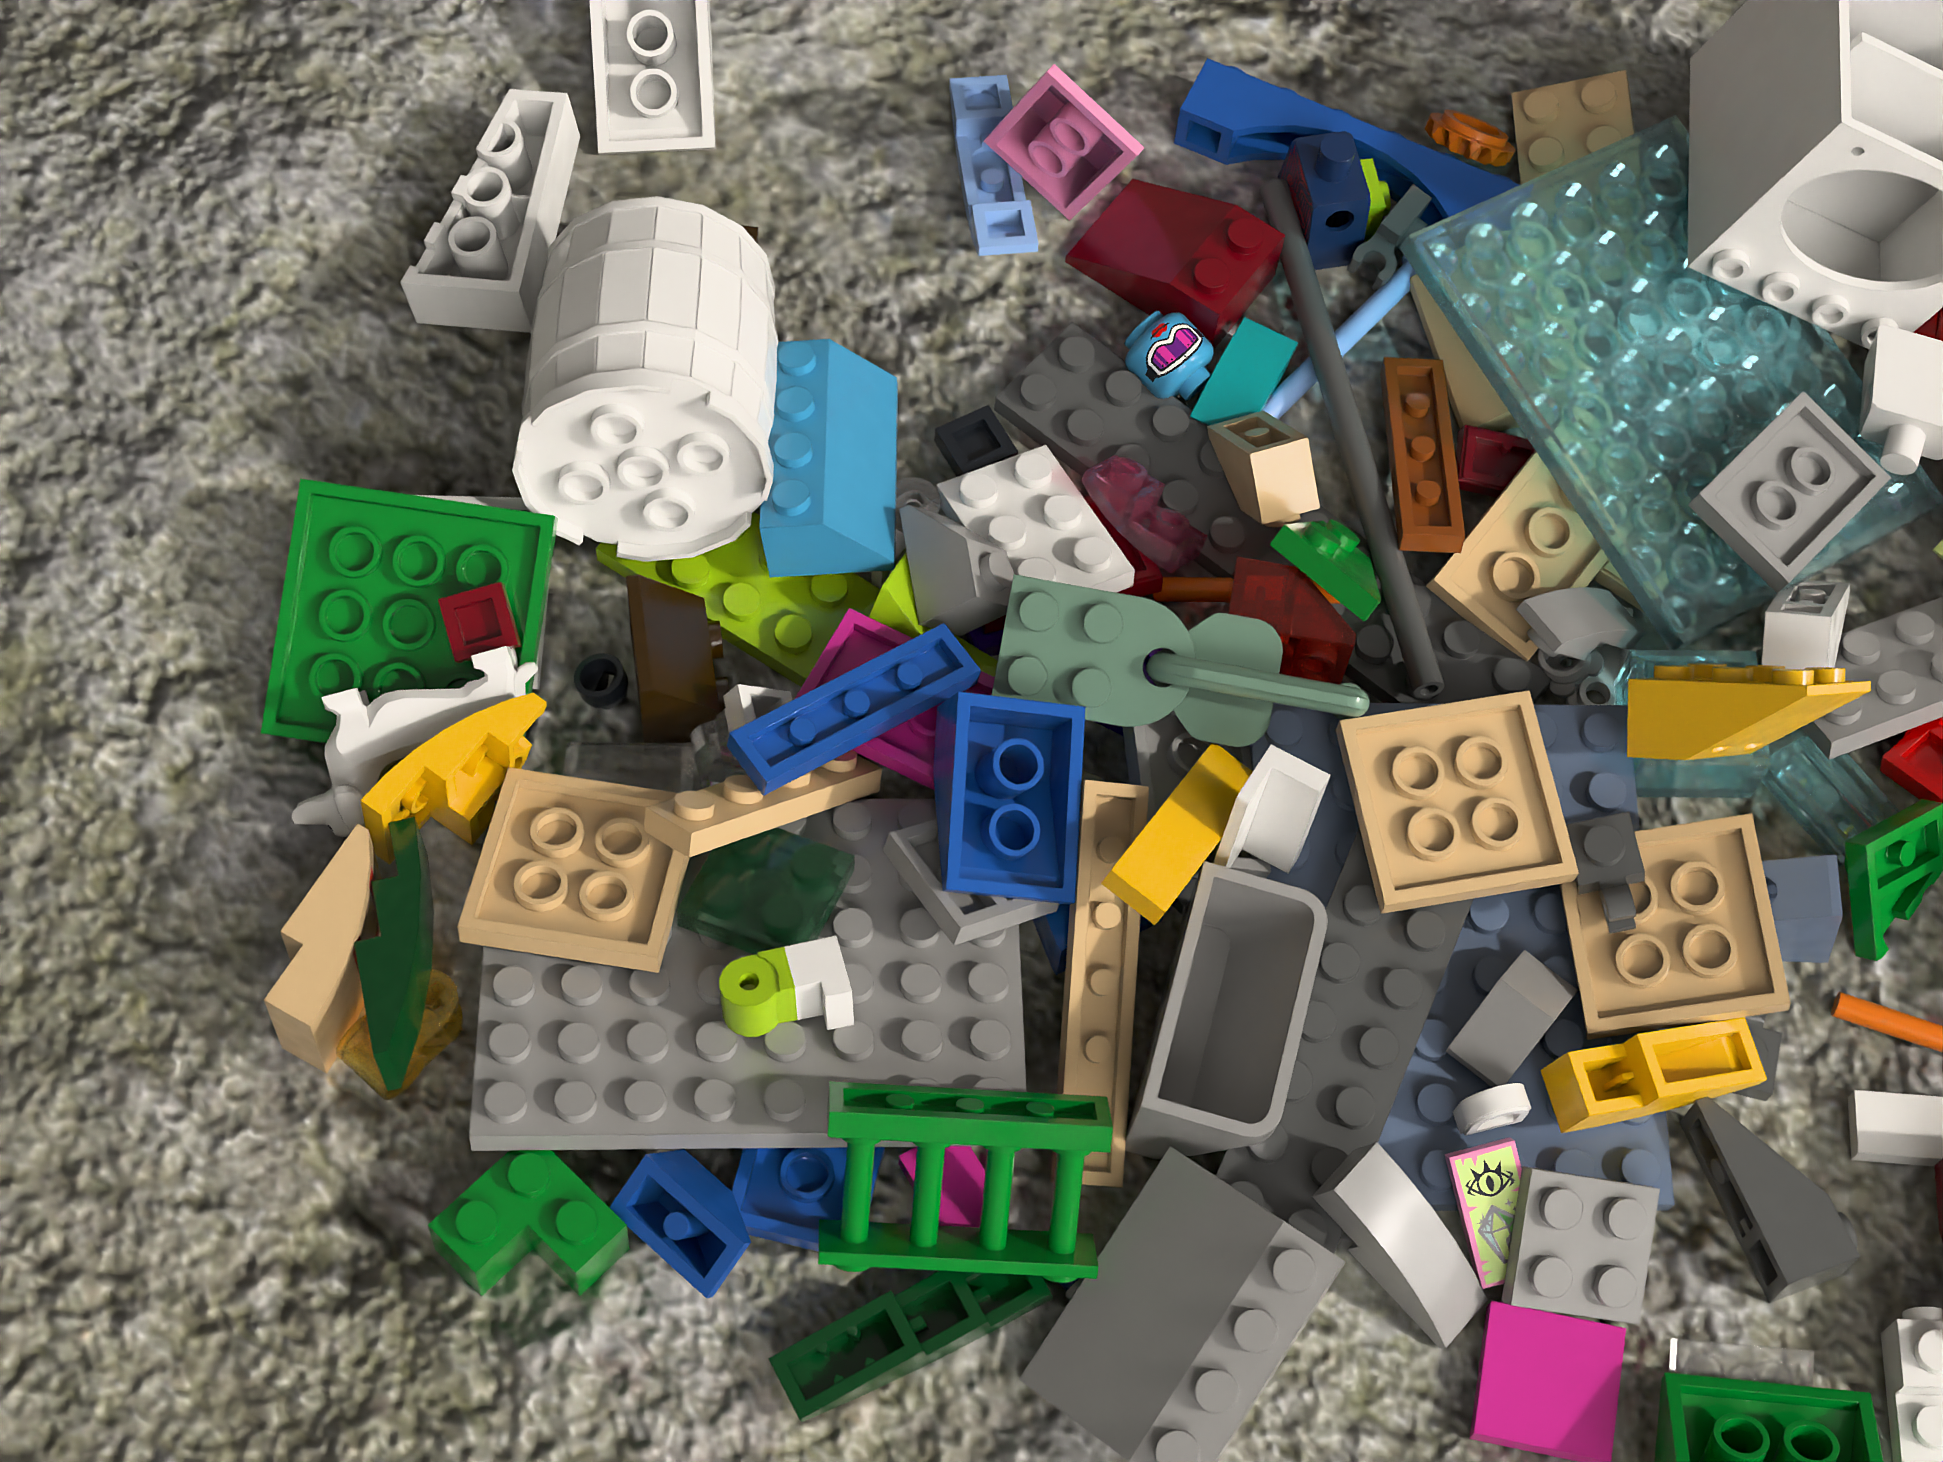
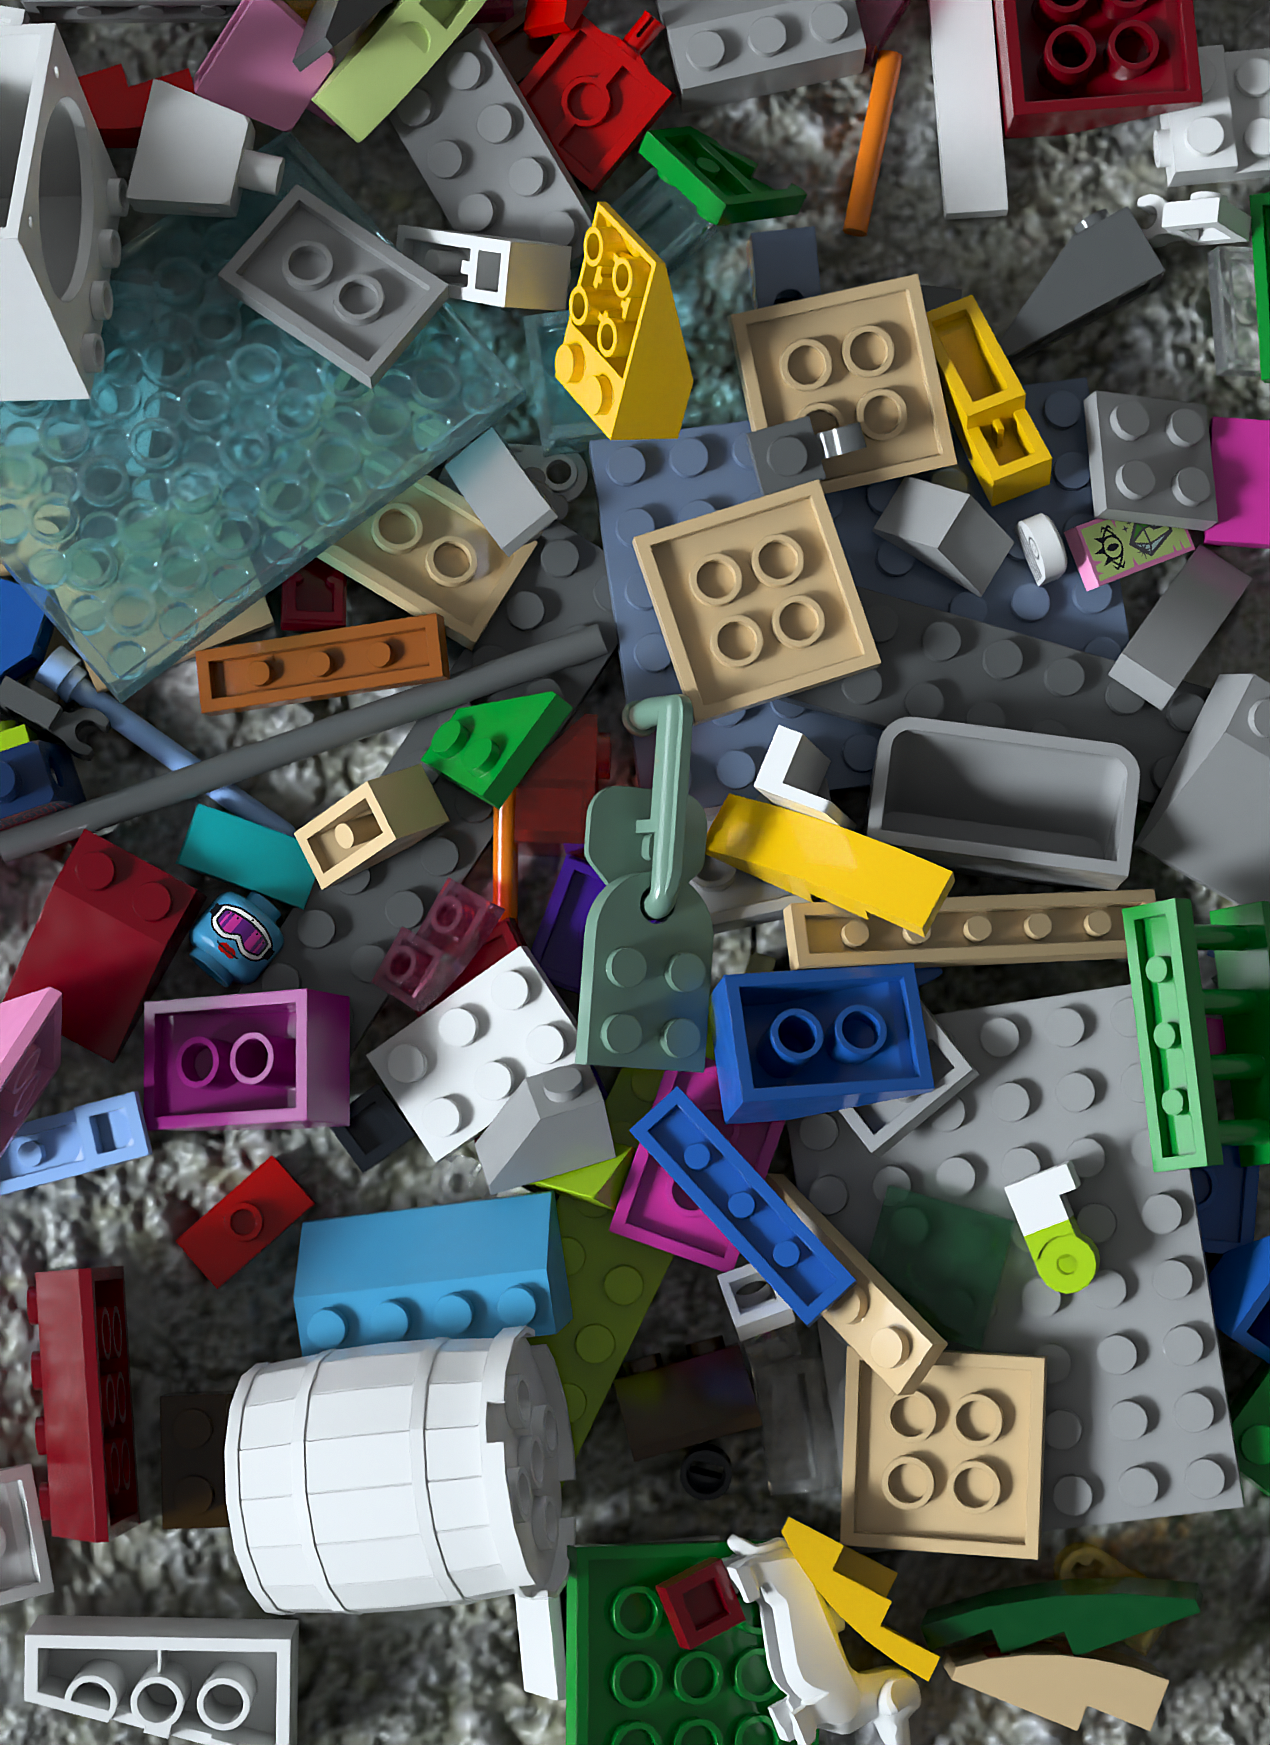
camera: 85 degrees left, 20 degrees up
none -> dark red slope [27,1266,141,1543]
none -> magenta slope [143,988,350,1131]
none -> red plate [175,1155,316,1289]
none -> white plate [1137,191,1251,248]

